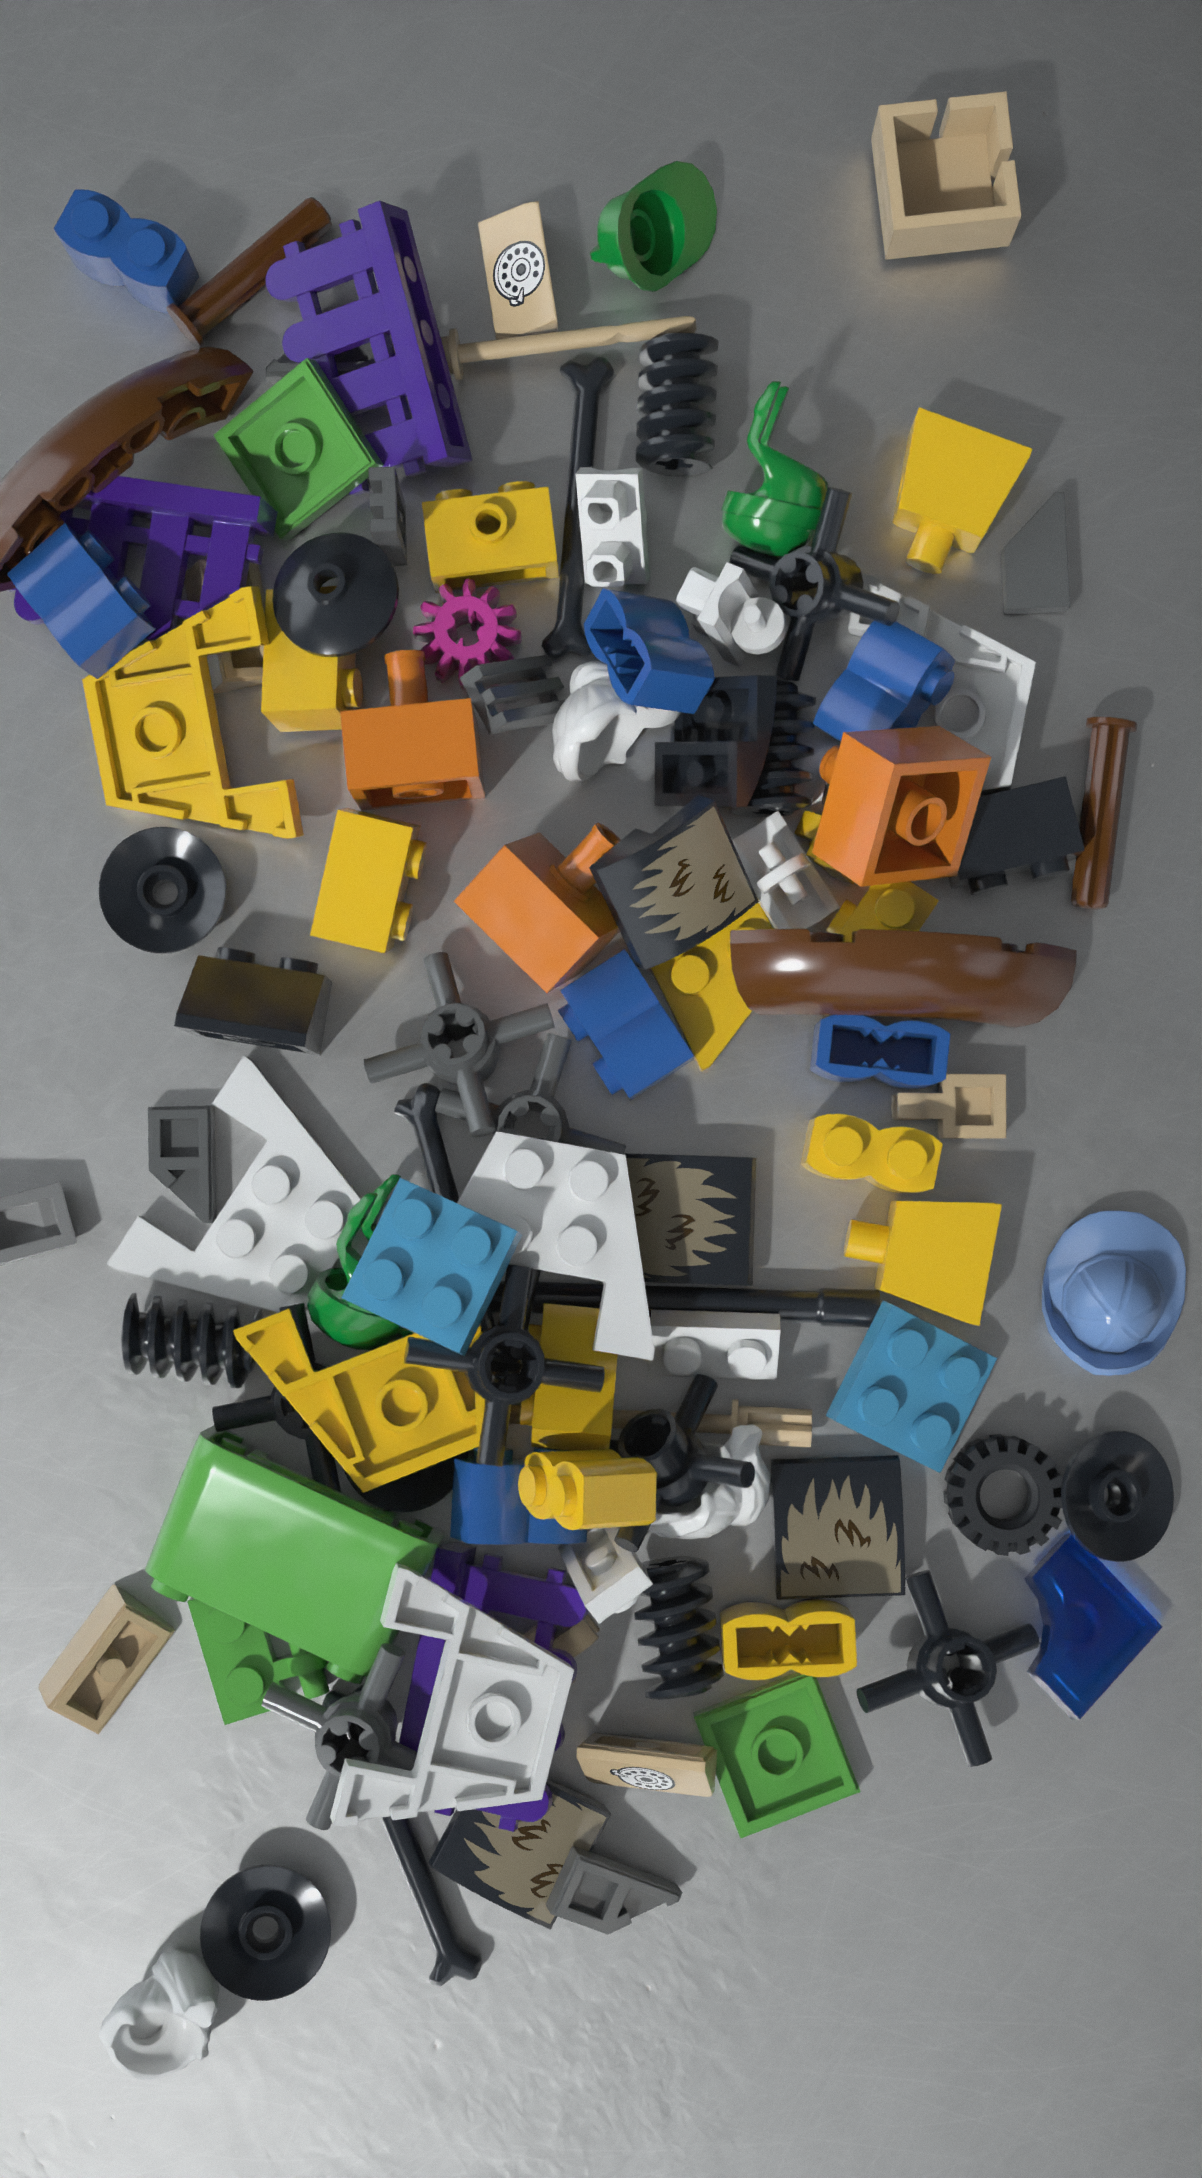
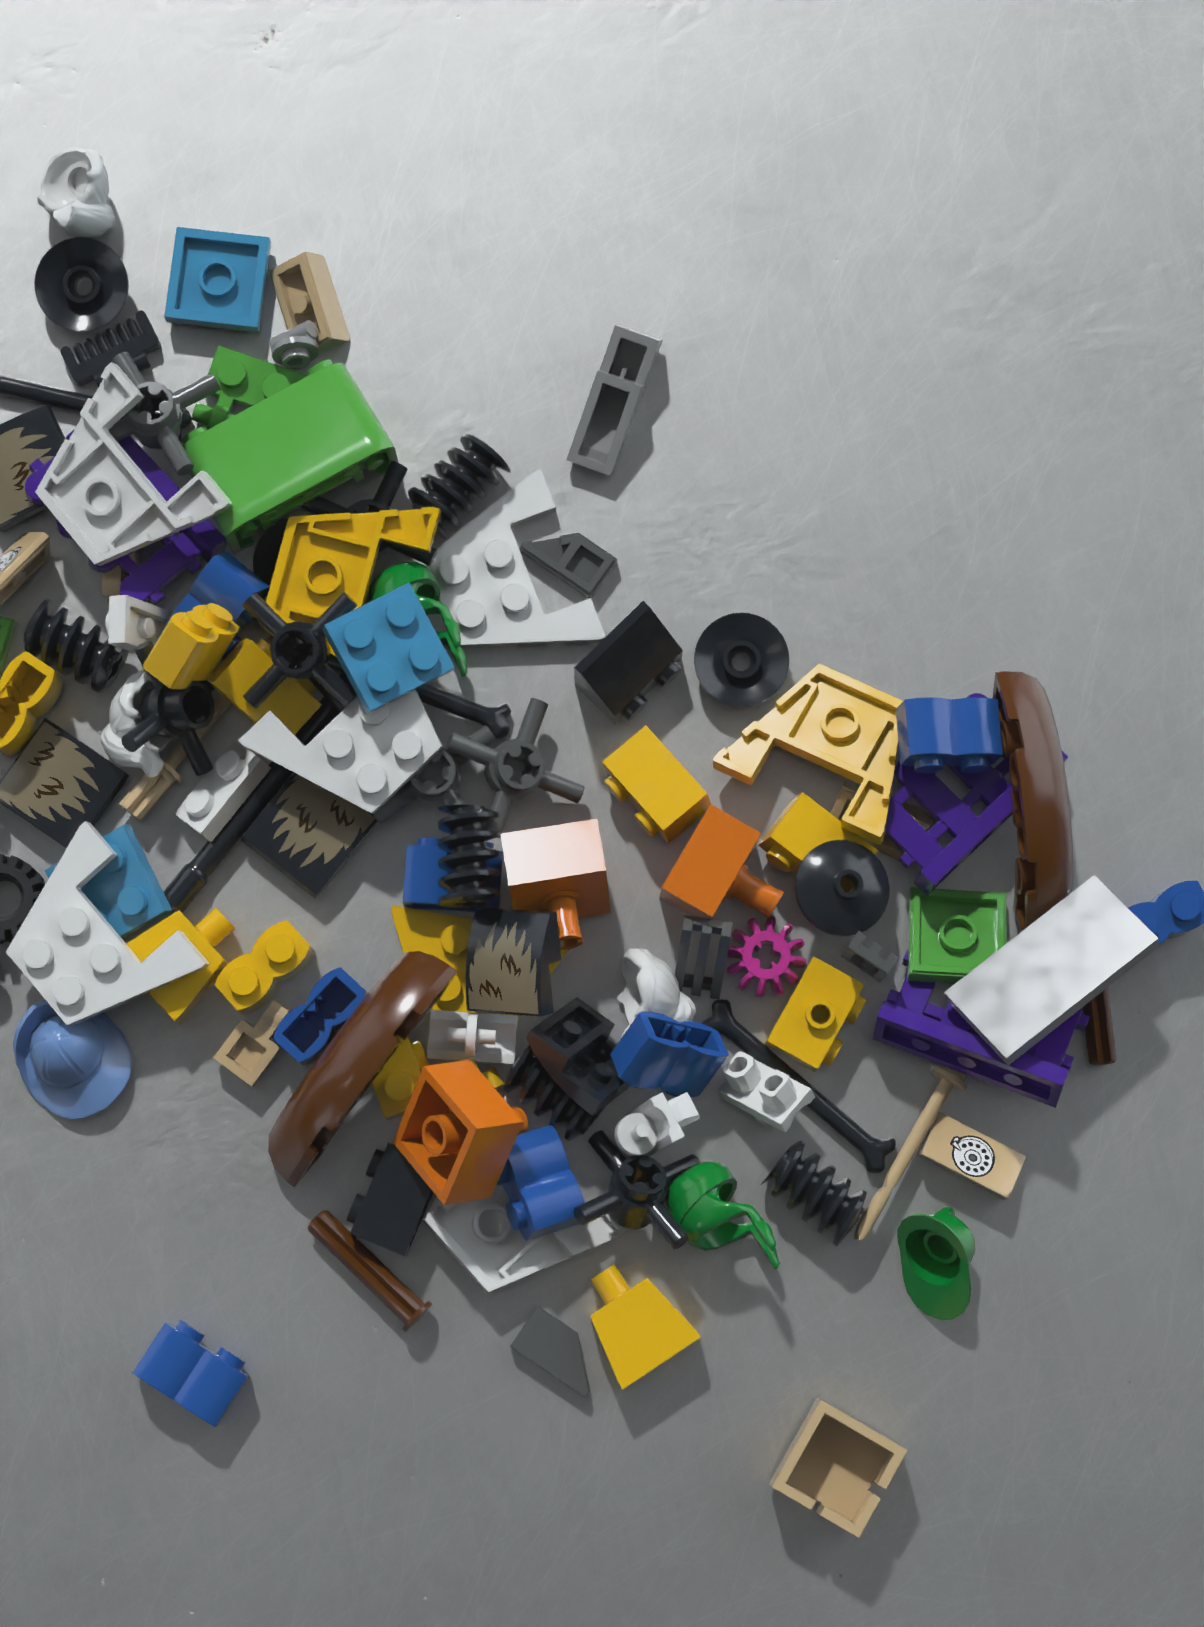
camera: 120 degrees right, 5 degrees down
none -> white wing [6,821,210,1026]
none -> black piece [60,310,161,387]
none -> dark azure plate [164,227,271,333]
none -> light grey plate [269,320,319,370]
none -> black piece [438,804,500,908]
none -> tile [944,875,1160,1066]

